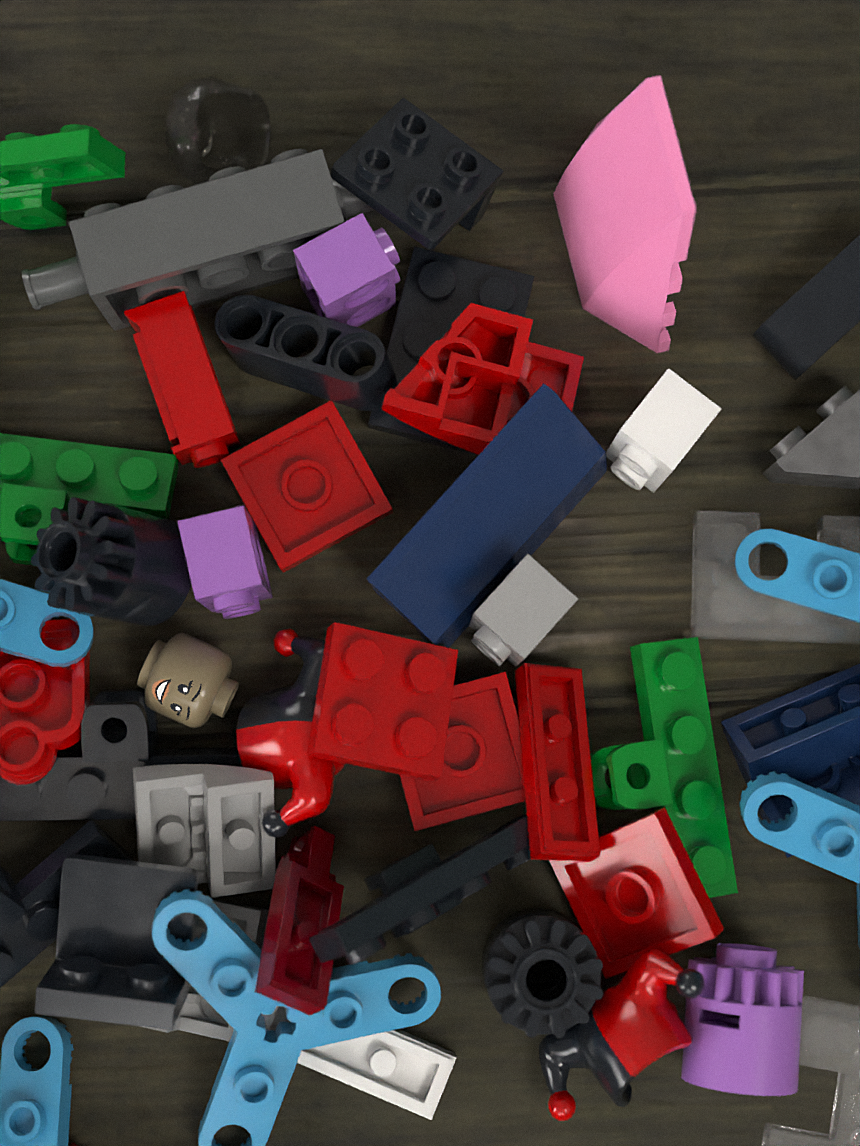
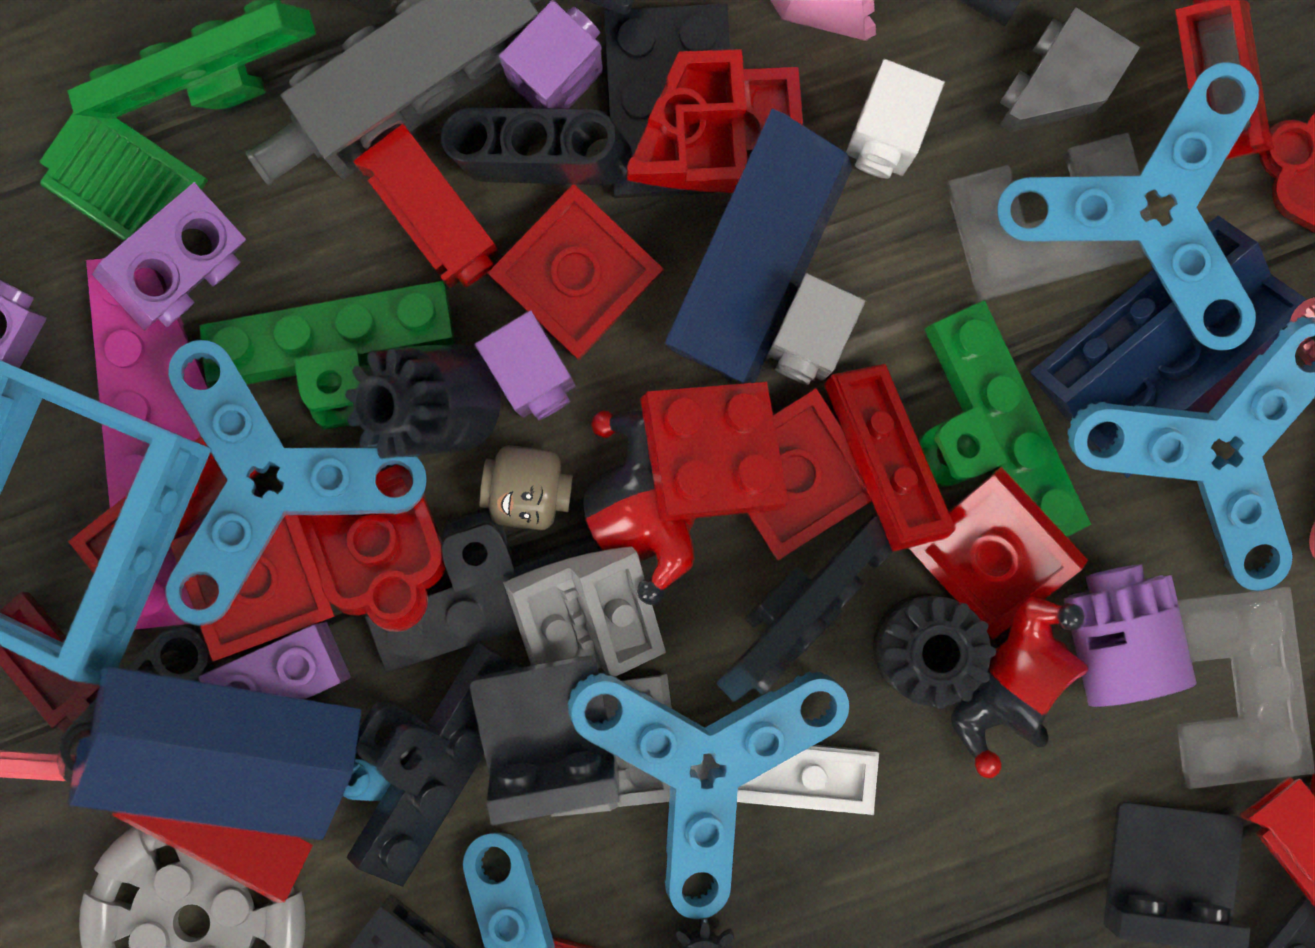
camera: 10 degrees left, 5 degrees up
dark red hinge [255,826,344,1016] -> none

